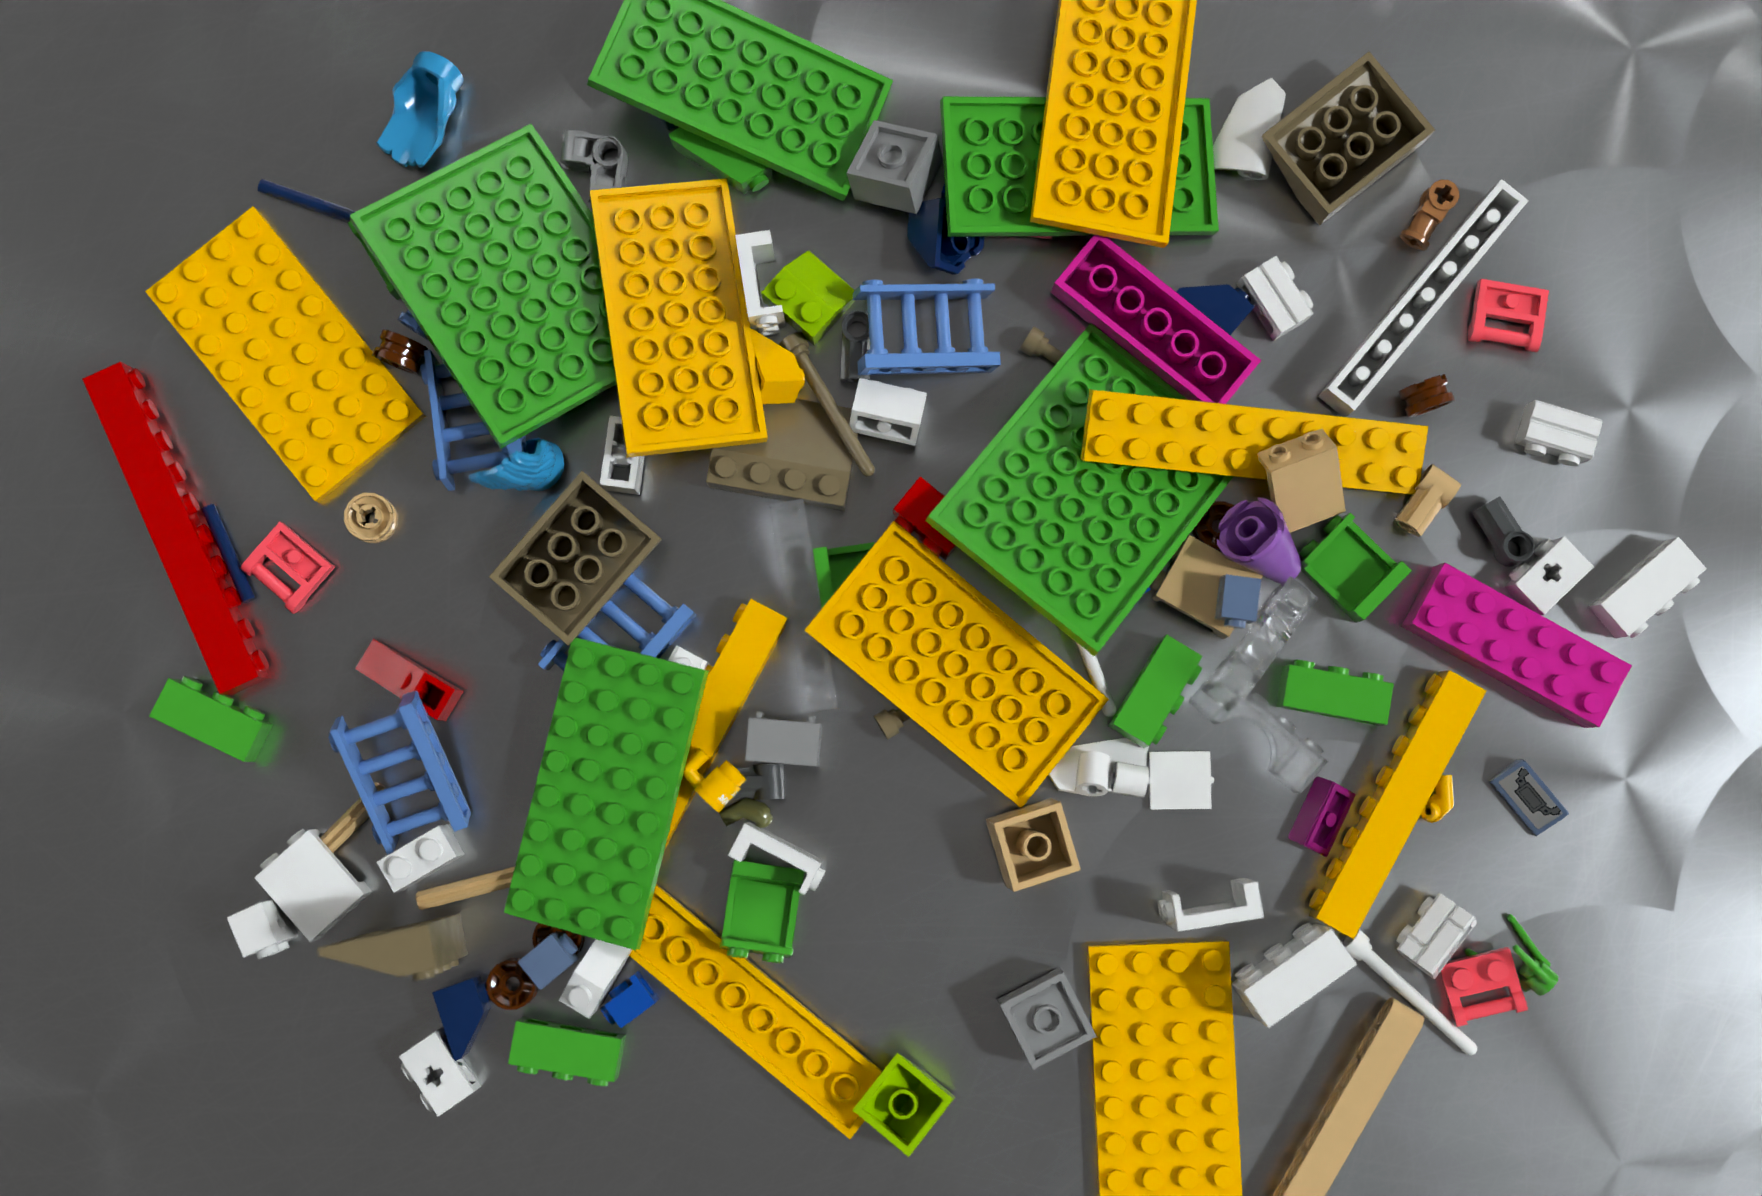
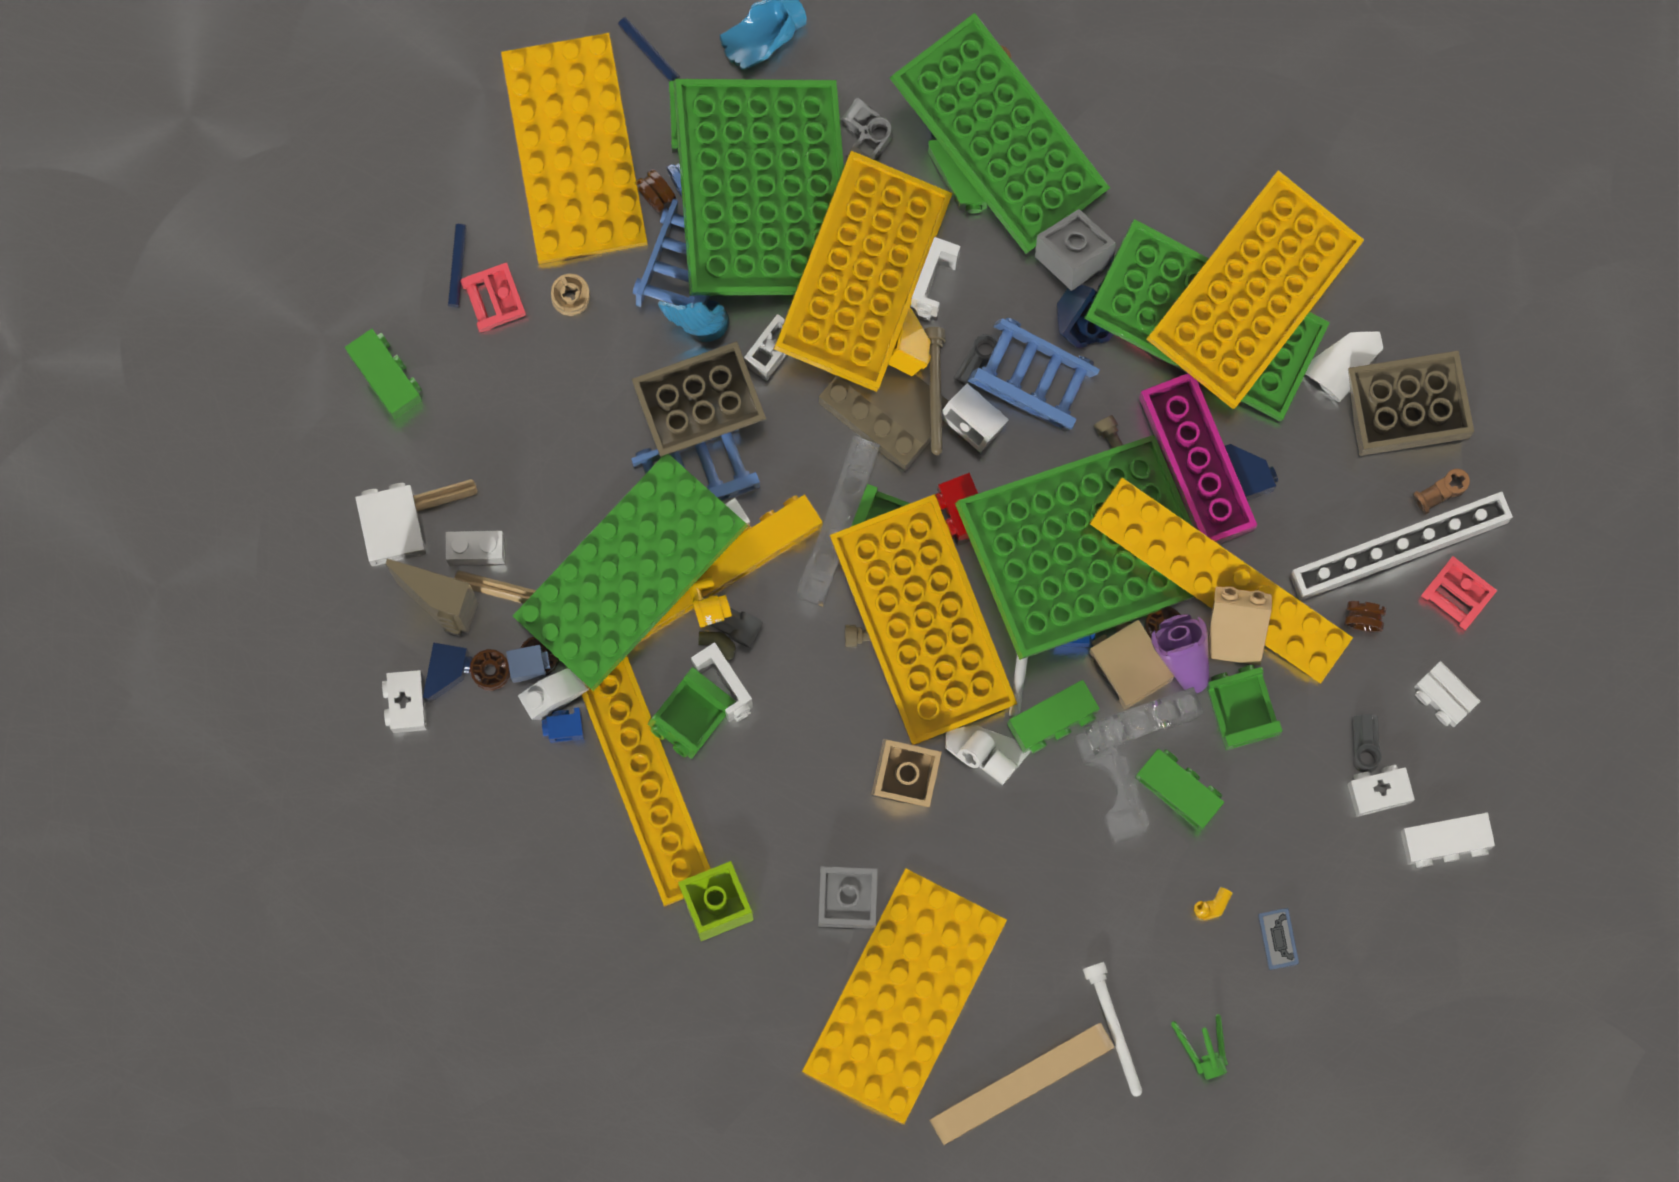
camera: 30 degrees right, 5 degrees down
red brick [82,361,269,696] -> none
white brick [227,900,298,960] -> none
medium blue fence [329,690,471,855] -> none
red slope [355,639,464,721] -> none
bright green brick [508,1017,626,1086] -> none
light grey container [745,711,822,767] -> none
lime slope [761,250,856,346] -> none
white piece [1148,751,1214,810] -> none
white panel [1158,878,1264,932] -> none
sand blue brick [1215,574,1261,629] -> none
white brick [1231,922,1357,1028] -> none
white brick [1237,256,1314,341] -> none
magenta slope [1288,776,1356,857] -> none
yellow brick [1309,670,1487,939] -> none
tan piece [1395,464,1461,537] -> none
white brick [1396,893,1477,979] -> none
dark pink brick [1401,562,1632,728] -> none
coral plate [1440,947,1528,1027] -> none

